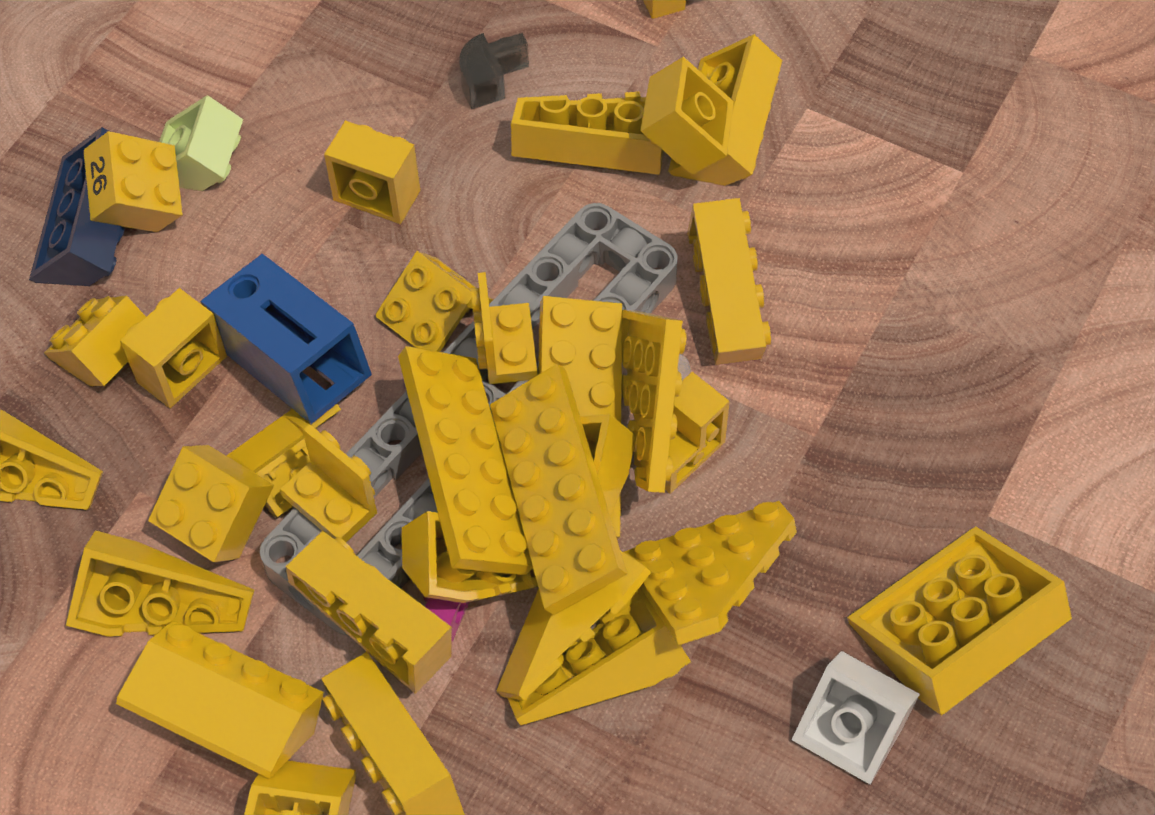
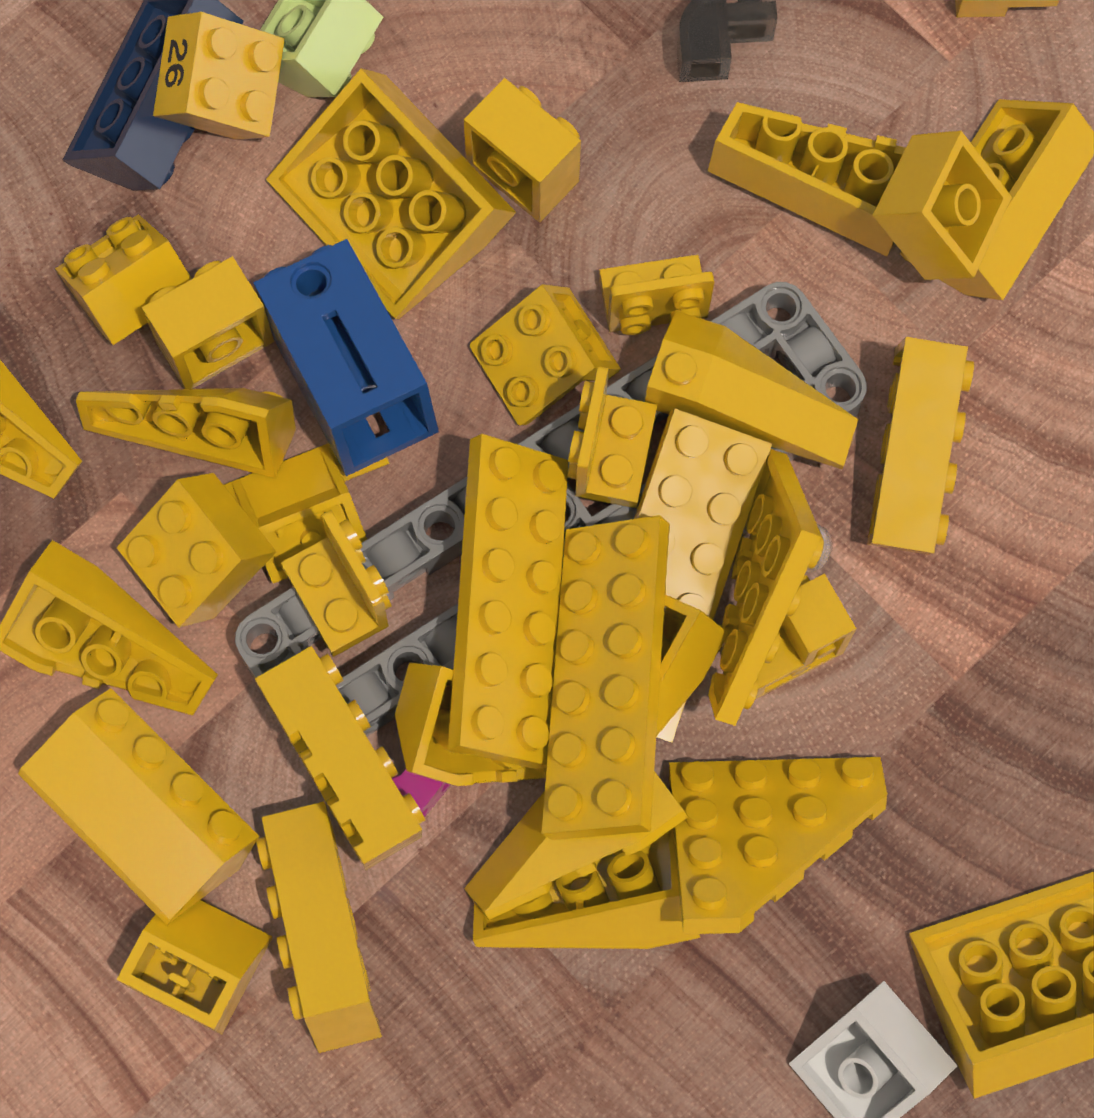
camera: 15 degrees right, 15 degrees up
none -> yellow wedge [76,388,296,478]
none -> yellow slope [266,68,516,319]
none -> yellow bracket [599,254,715,335]
none -> yellow wedge [645,311,859,469]

